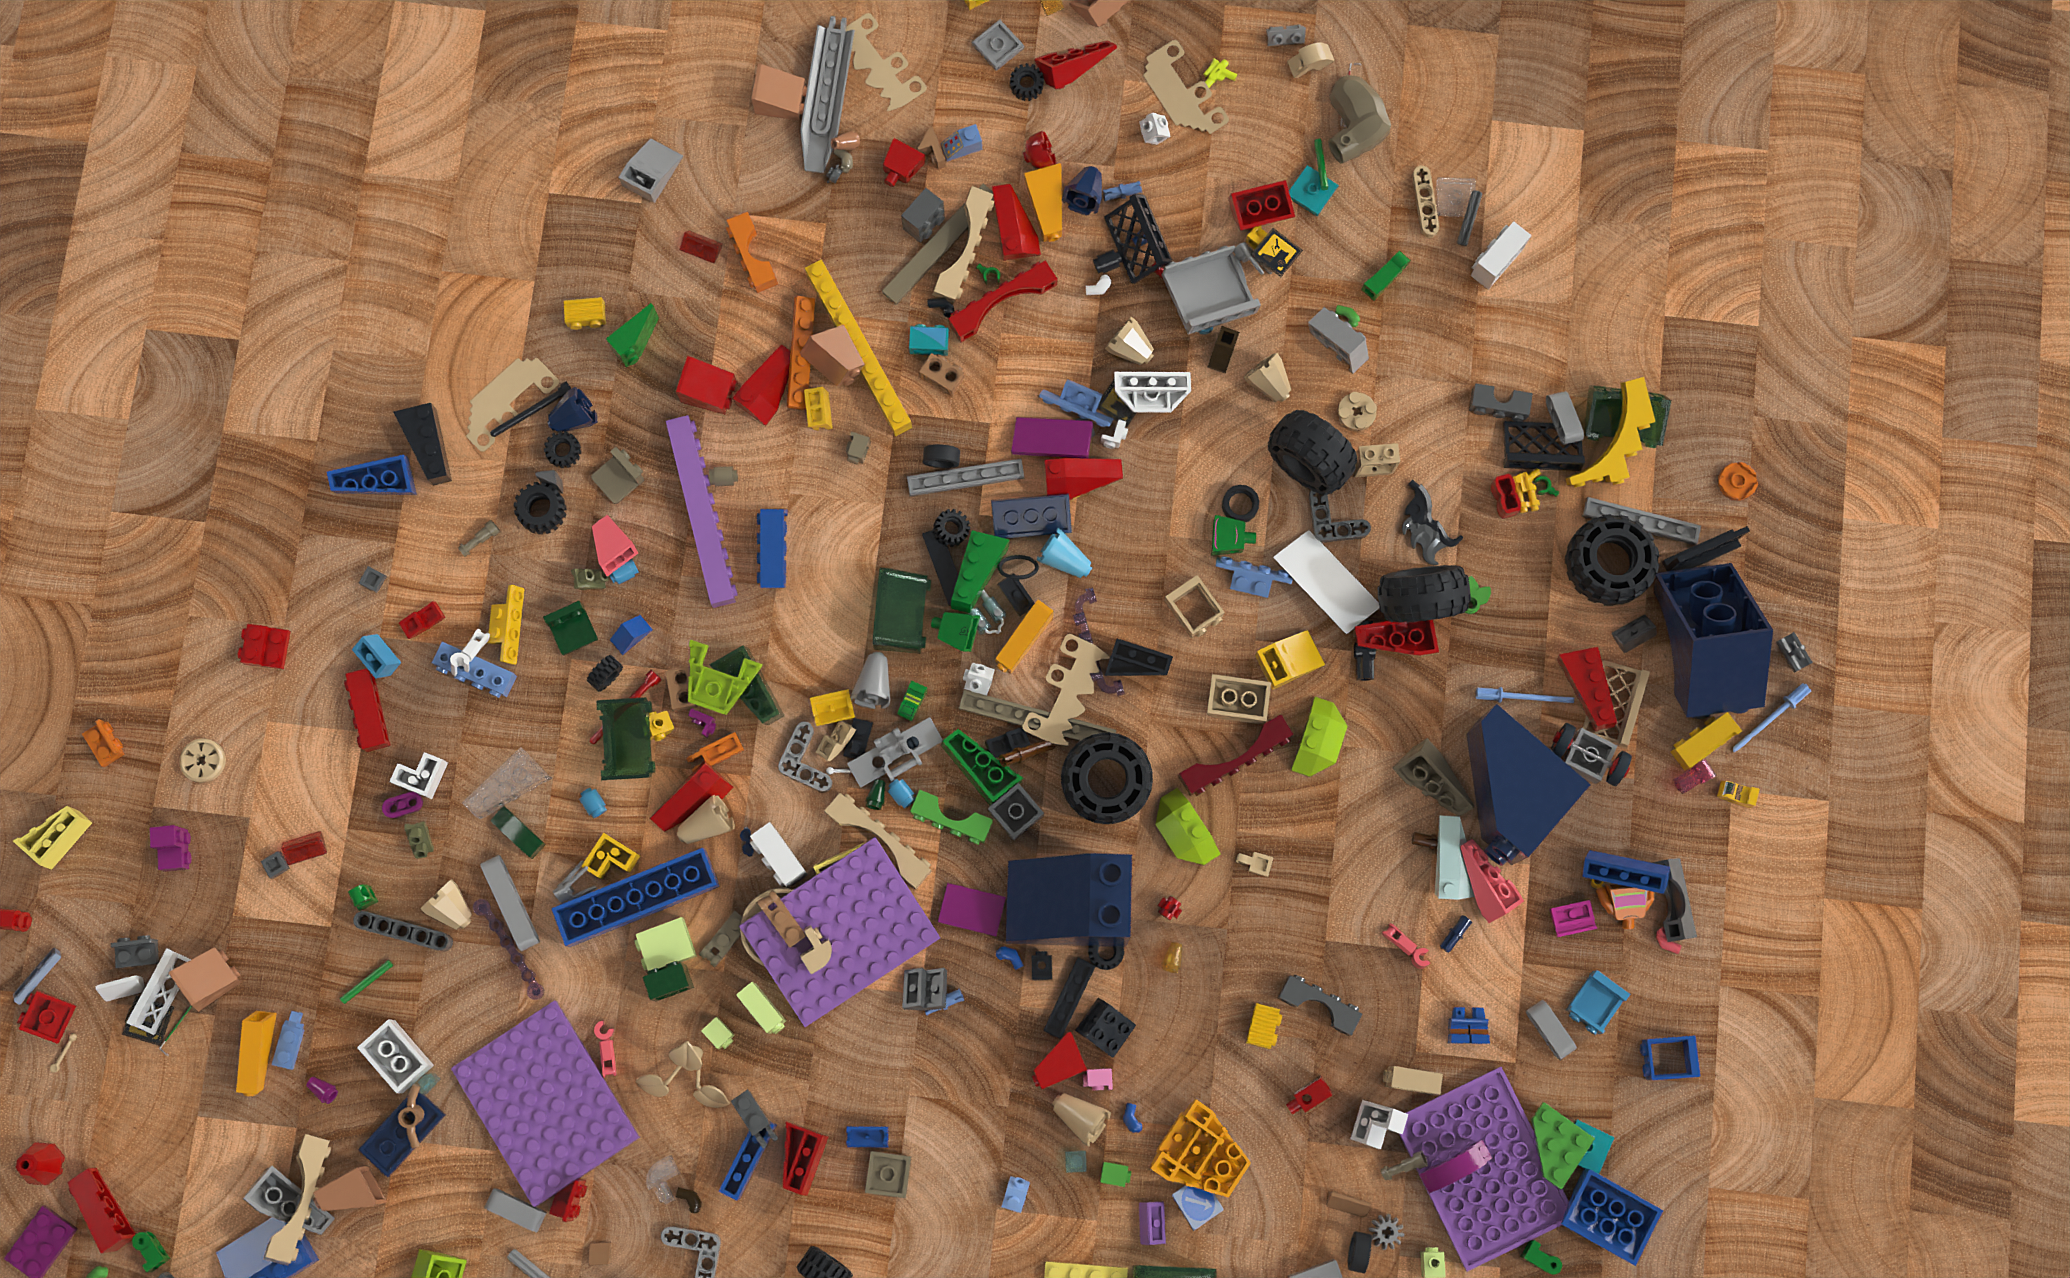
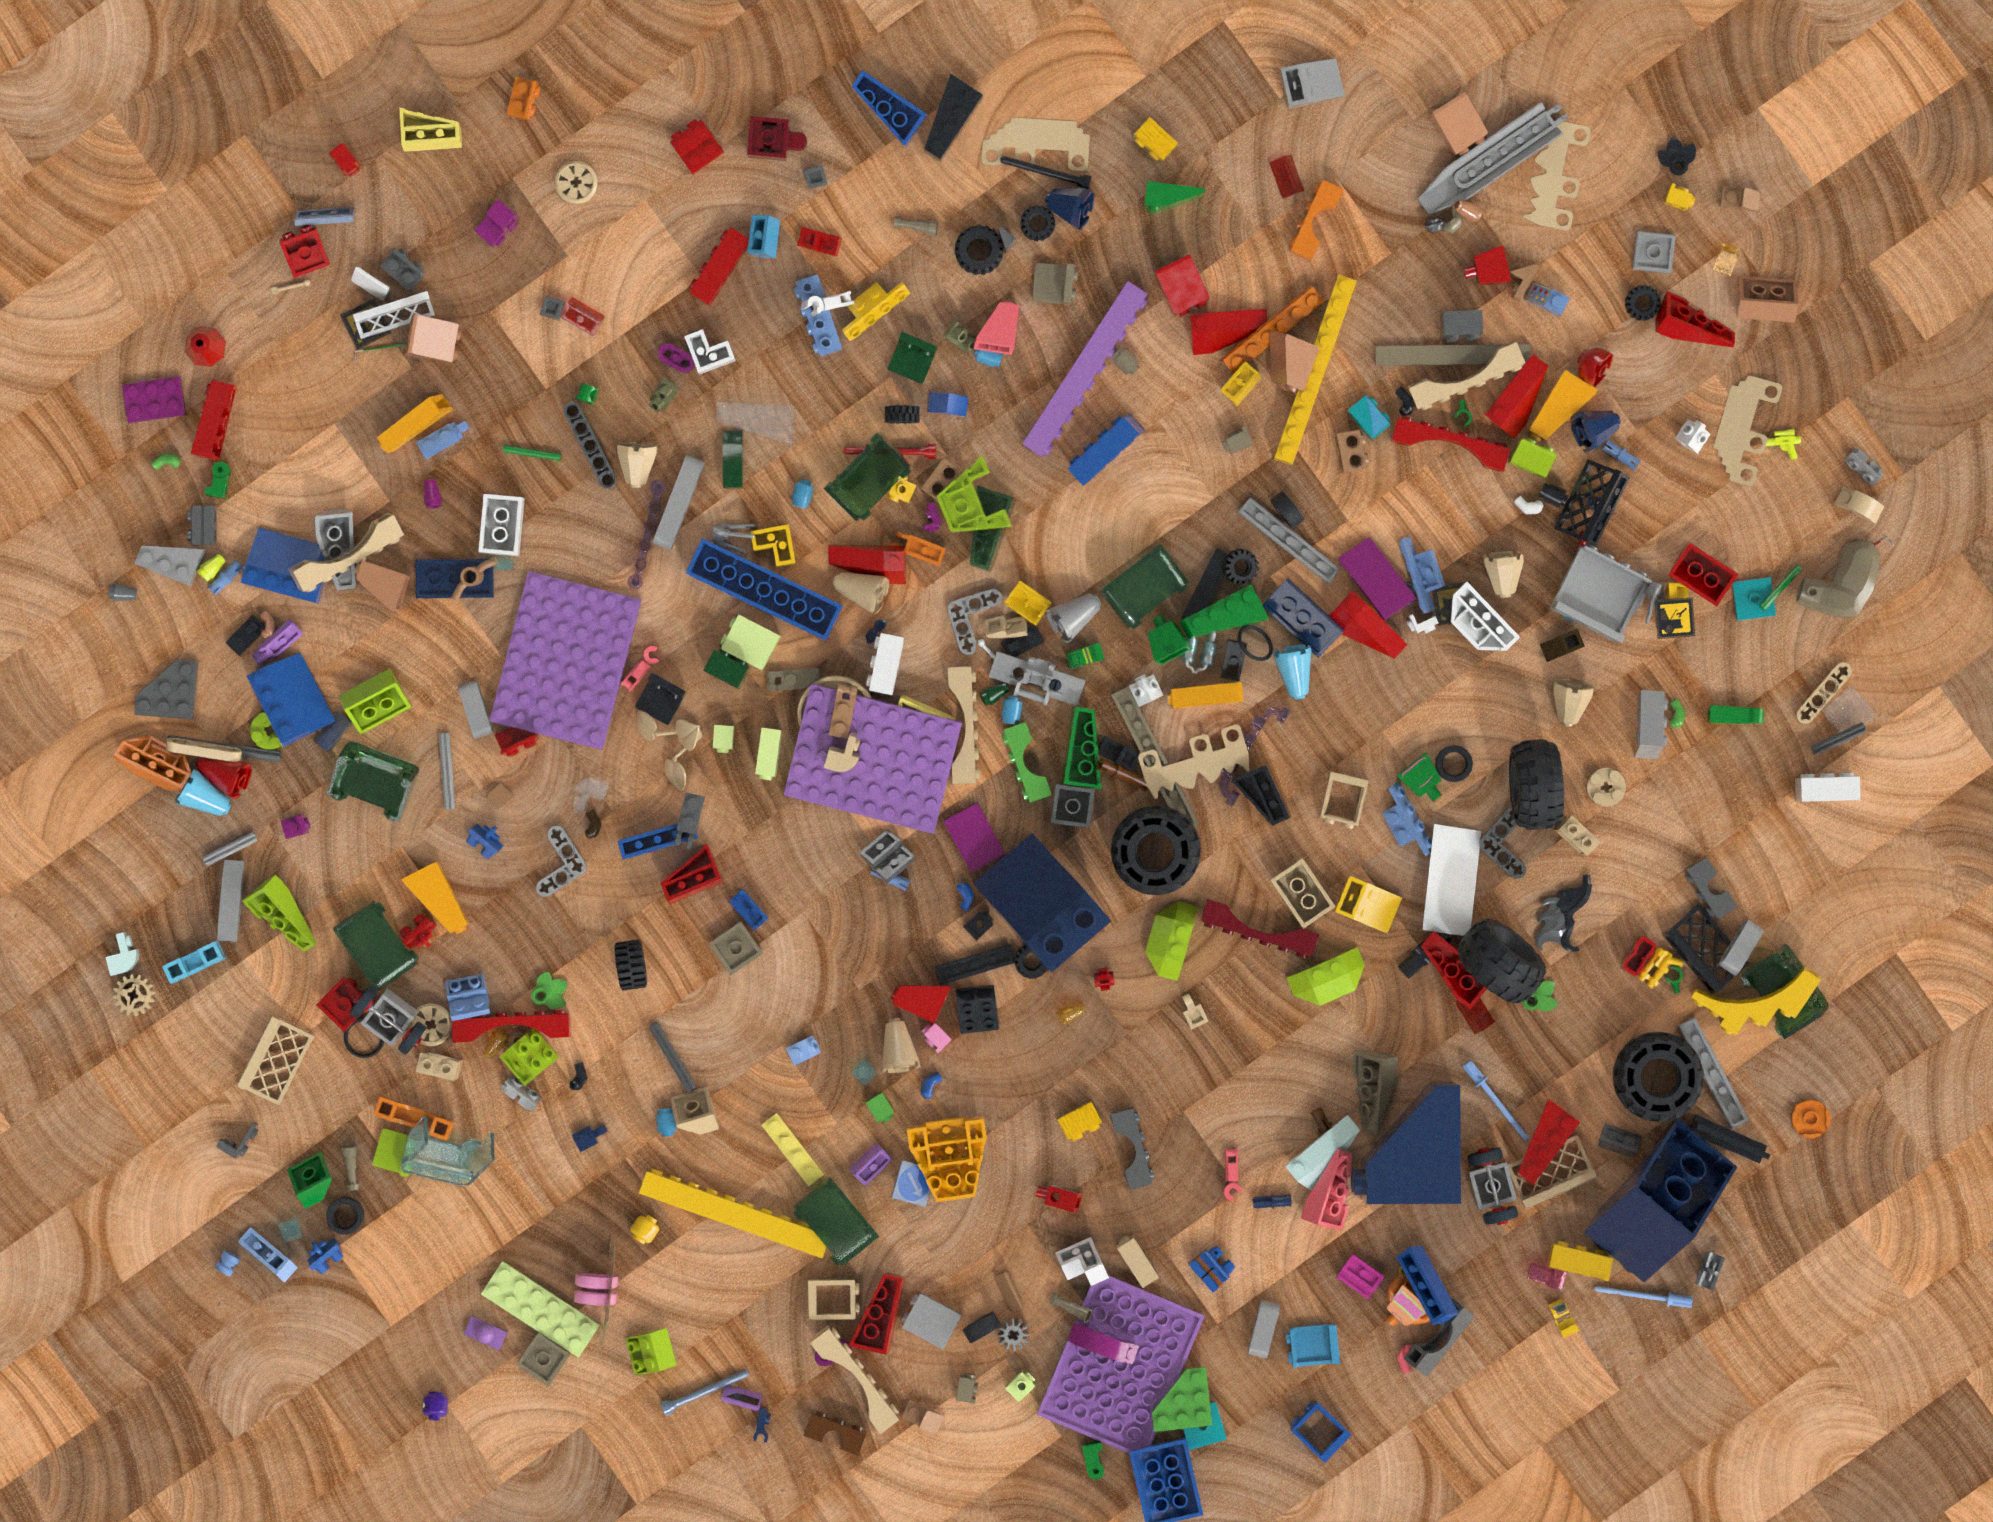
camera: 45 degrees right, 10 degrees up
none -> black bracket [635,673,687,725]
none -> dark red brick [747,116,807,161]
none -> clear red slope [1455,998,1495,1034]
none -> lime slope [1509,437,1557,479]

